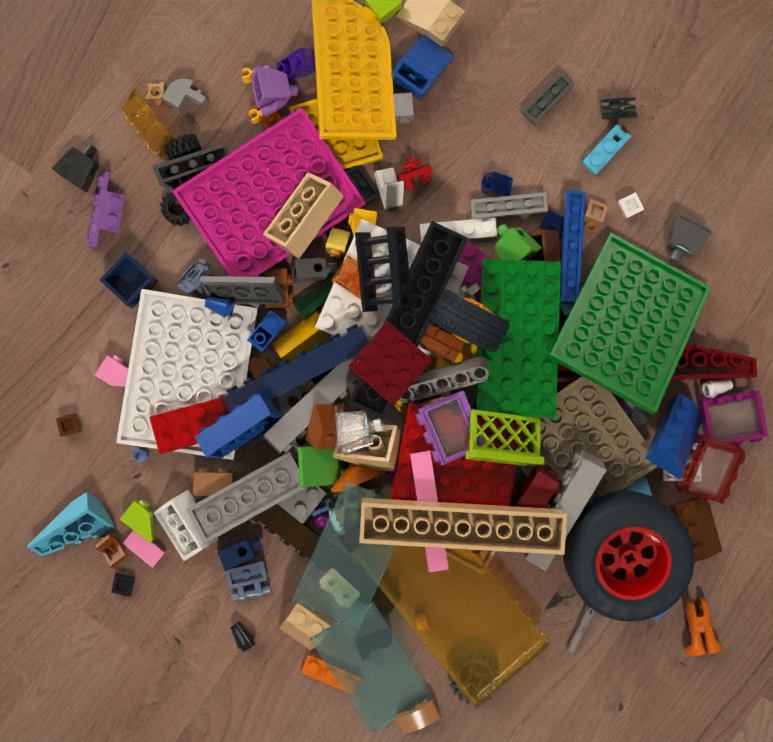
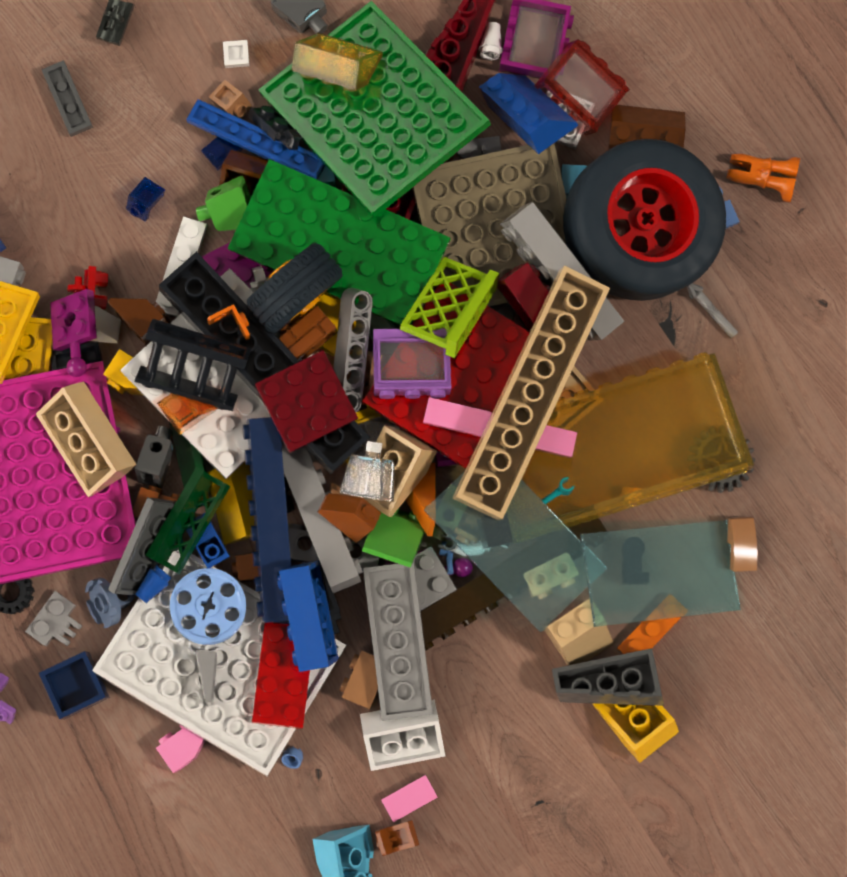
camera: 65 degrees left, 5 degrees down
reddish brown plate [56,413,81,437] -> none
black tile [111,573,136,597] -> none
lime slope [120,499,156,543] -> none
dark blue torso [217,538,263,571] -> none
sand blue plate [225,561,271,602] -> none
black cone [230,622,256,652] -> none
light yellow slope [325,228,351,259] -> none
light grey plate [470,192,548,219] -> none
medium azure plate [581,123,631,175] -> none
none -> light grey hinge [25,591,82,647]
none -> magenta plate [50,289,97,377]
none -> reddish brown slope [107,298,171,346]
none -> dark green fence [145,467,230,575]
none -> light blue wedge [170,568,246,645]
none -> light grey slope [196,650,217,706]
none -> orange bracket [207,304,250,340]
none -> black hinge [248,106,302,150]
none -> clear yellow slope [291,33,383,92]
none -> teal hand [541,477,575,505]
none -> dark grey wedge [552,648,664,706]
none -> yellow slope [592,703,679,763]

